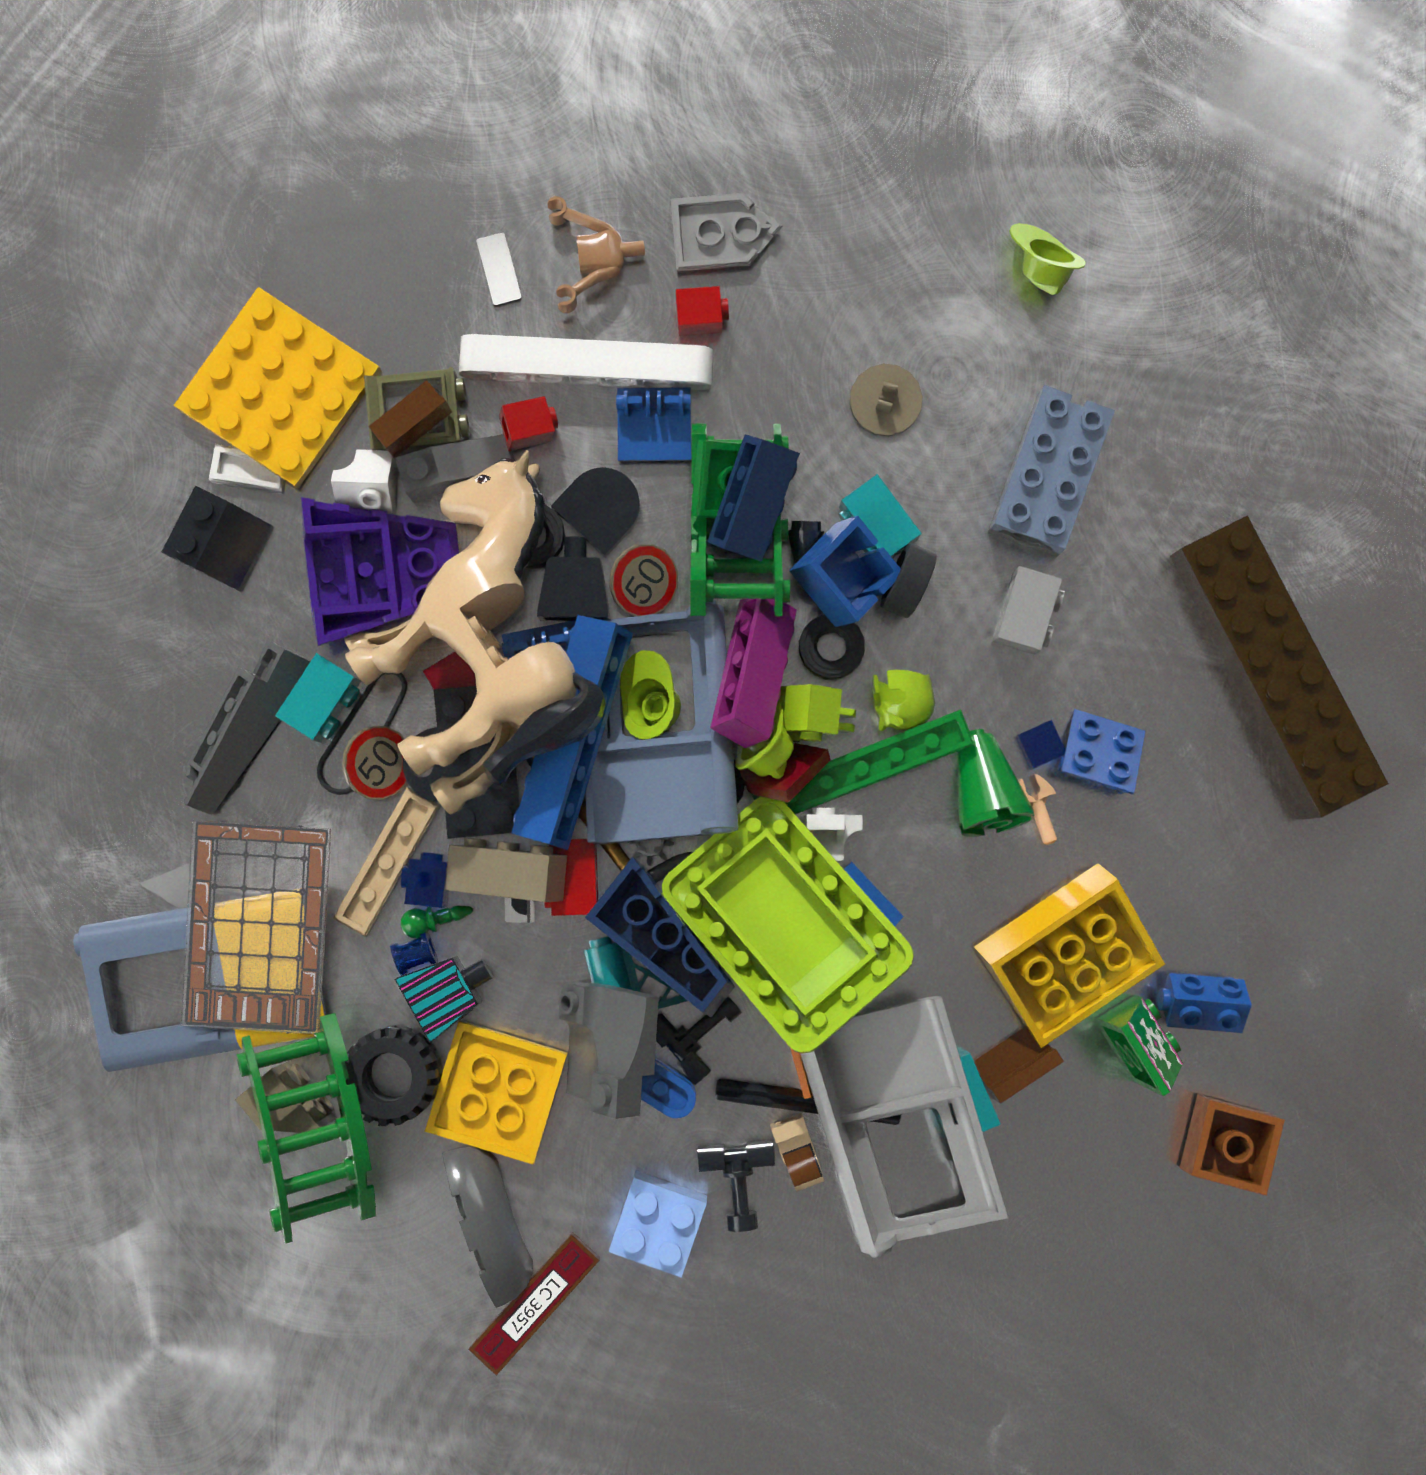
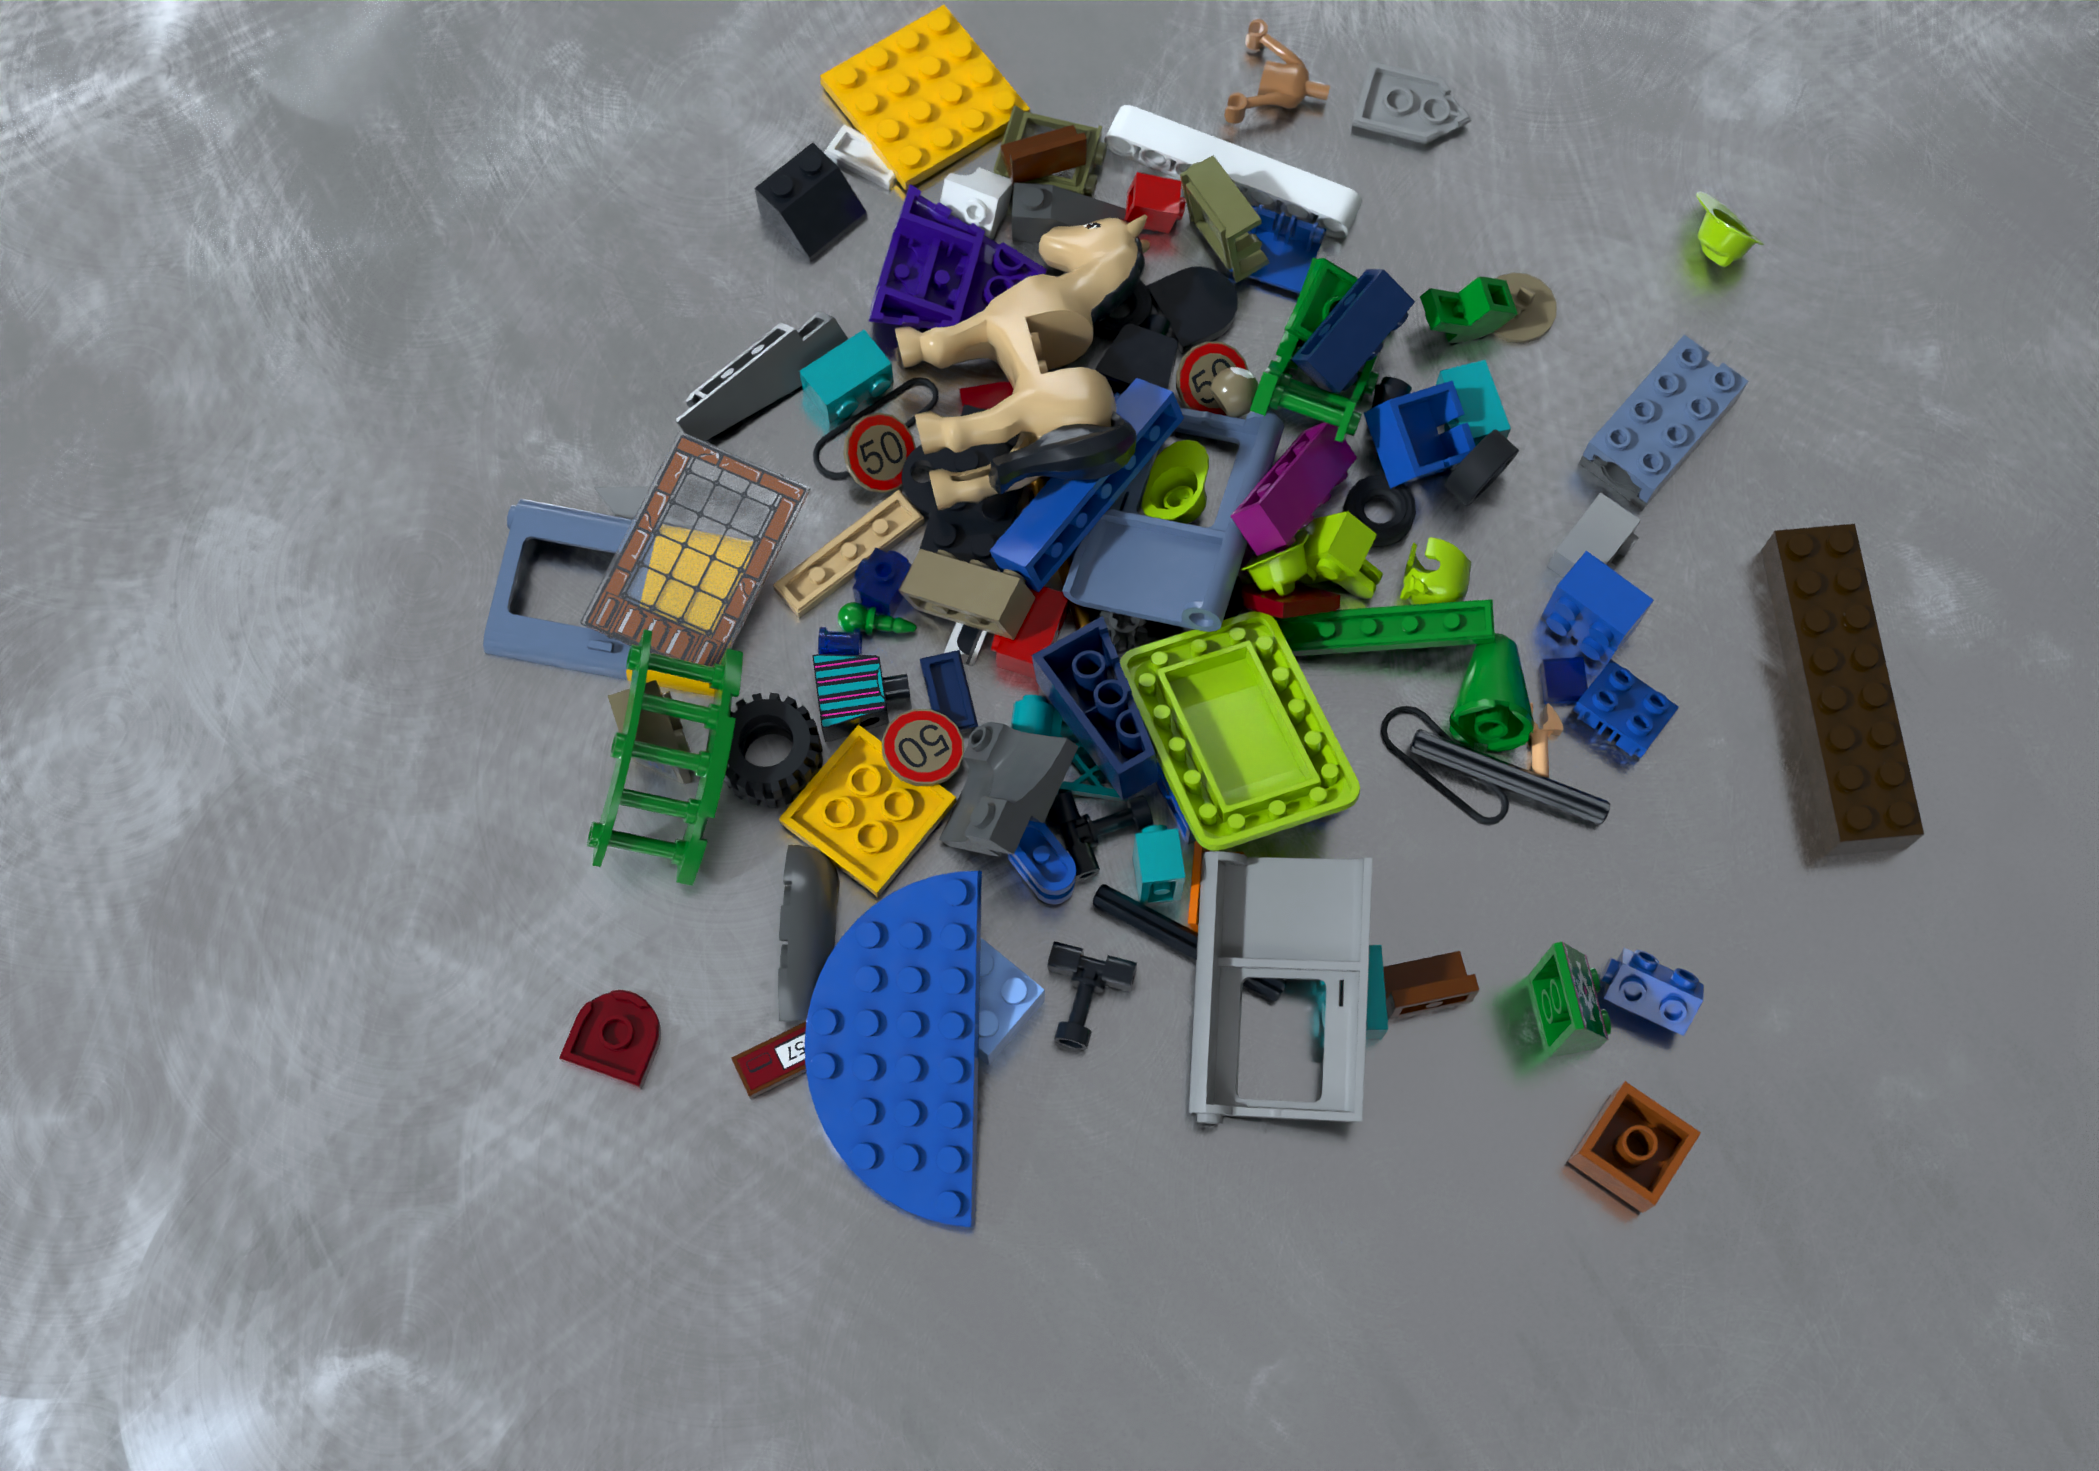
camera: 20 degrees right, 15 degrees down
white sticker [477,233,521,305] -> none
red brick [676,286,729,336] -> none
leg [770,1112,825,1192] -> none
white brick [804,808,863,861] -> none
yellow slope [974,863,1165,1048] -> none
none -> dark red tile [559,990,661,1090]
none -> blue plate [805,871,982,1227]
none -> piece [882,709,964,786]
none -> dark blue tile [920,650,978,734]
none -> teal brick [1132,825,1186,905]
none -> olive window [1180,155,1269,283]
none -> dark tan piece [1210,367,1258,418]
none -> black piece [1381,706,1509,824]
none -> black axle [1410,729,1610,824]
none -> green brick [1420,276,1518,343]
none -> blue piece [1541,550,1654,665]

